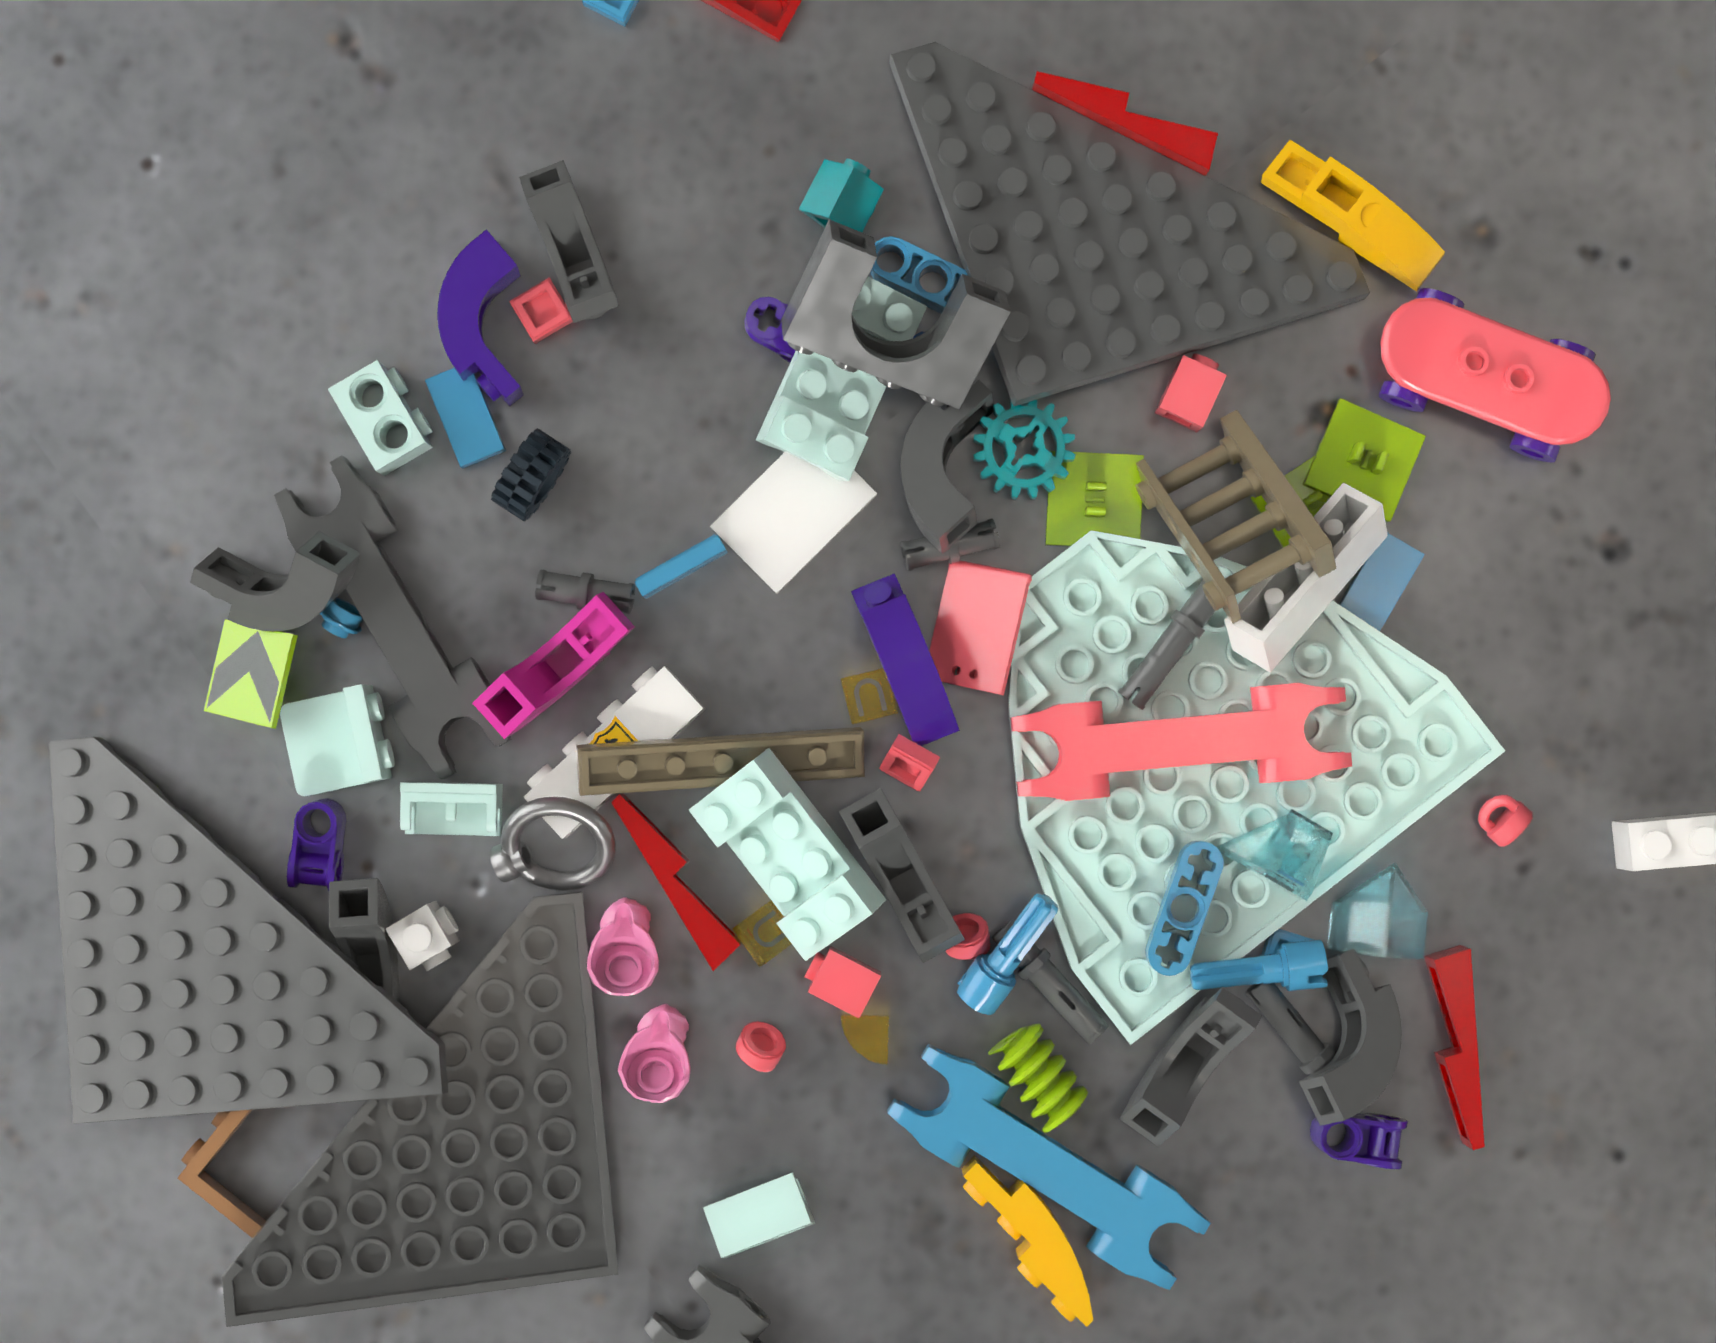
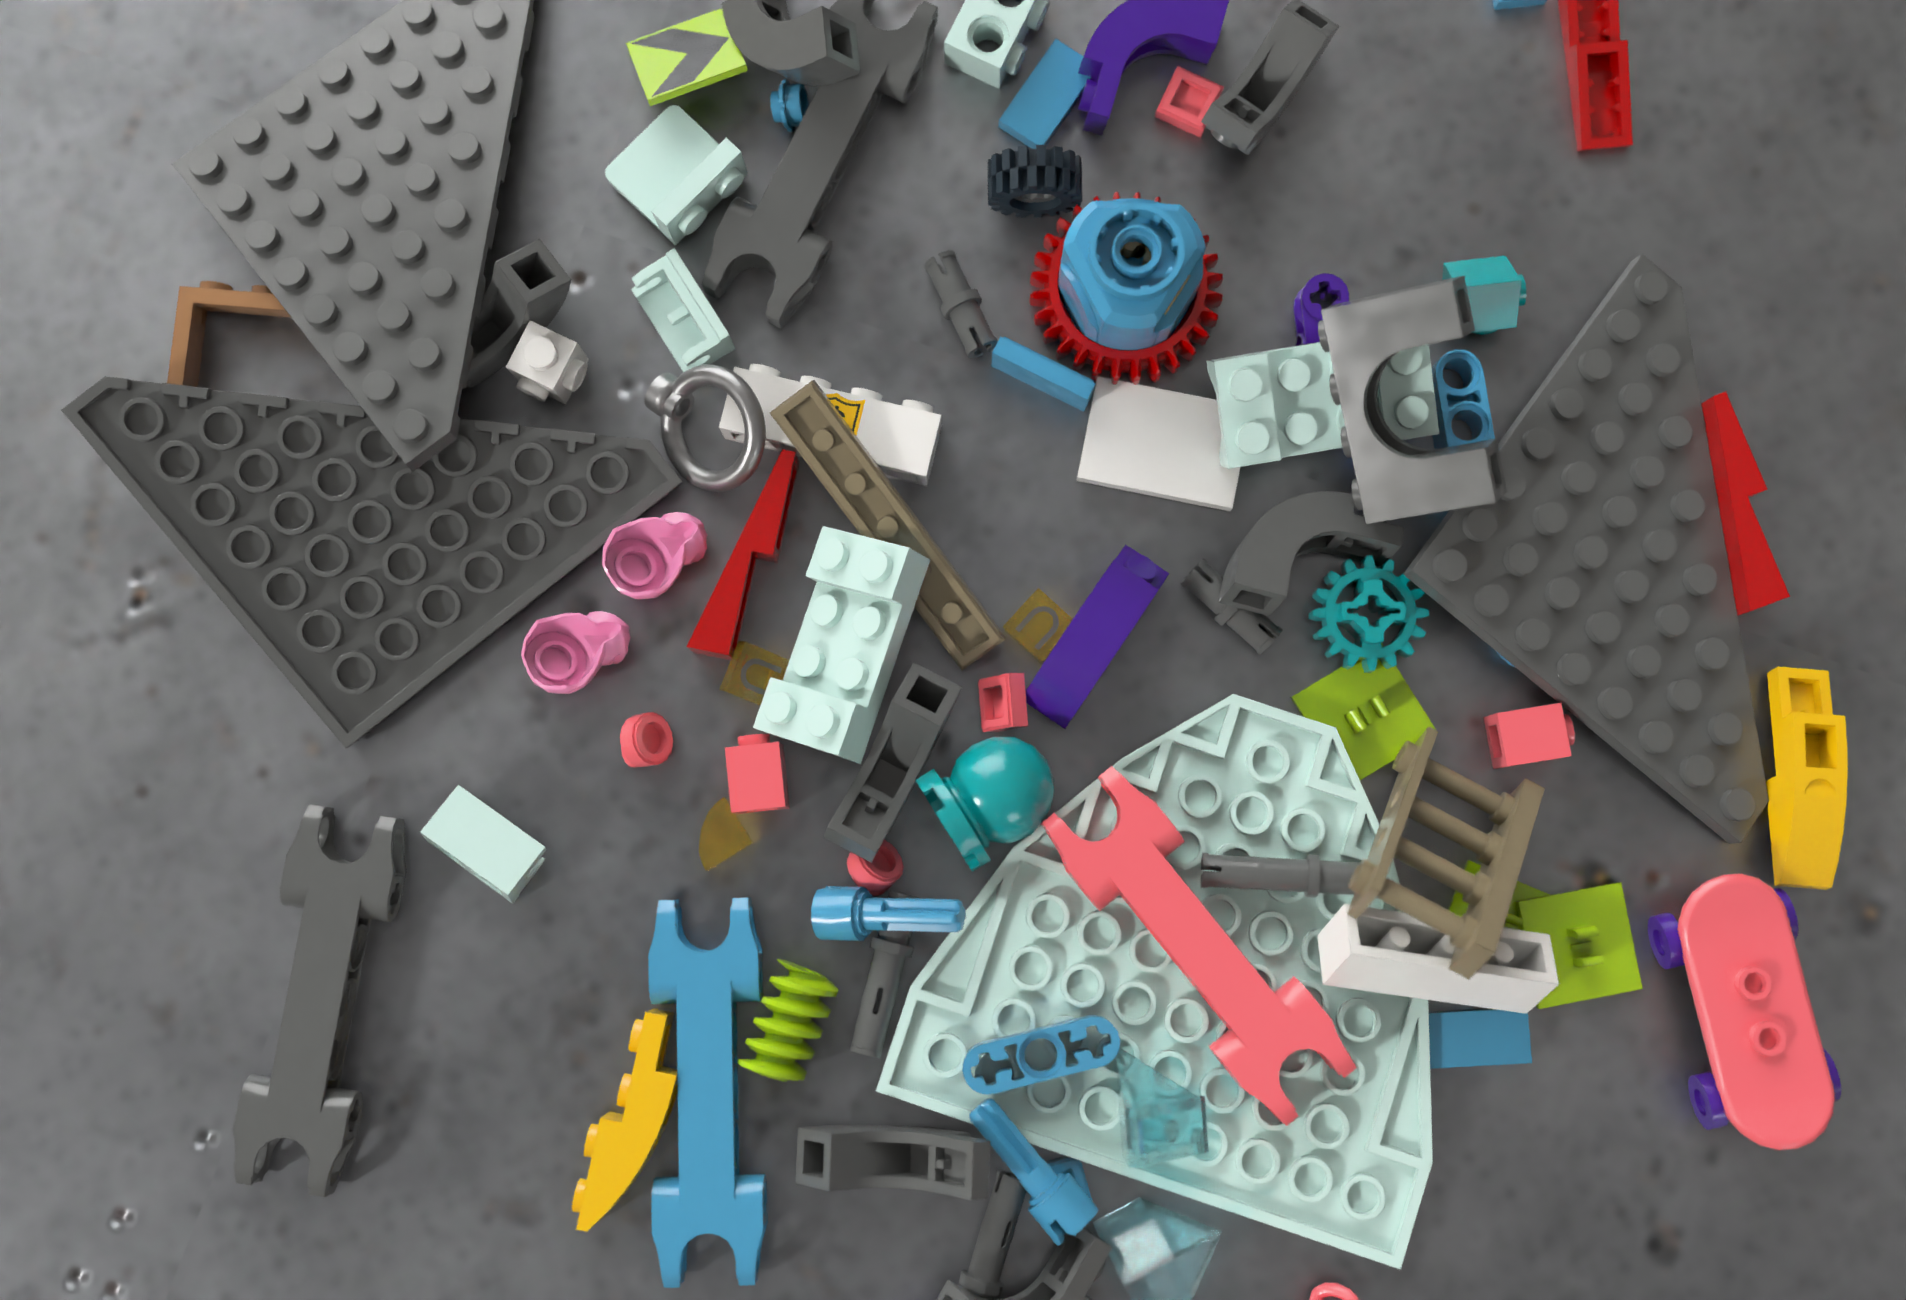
camera: 60 degrees right, 5 degrees down
dark purple piece [287,799,347,891] -> none
dark pink arch [472,591,635,739] -> none
coral container [929,560,1032,696] -> none
none -> teal tile [915,737,1054,872]
none -> dark azure piece [1030,192,1223,385]

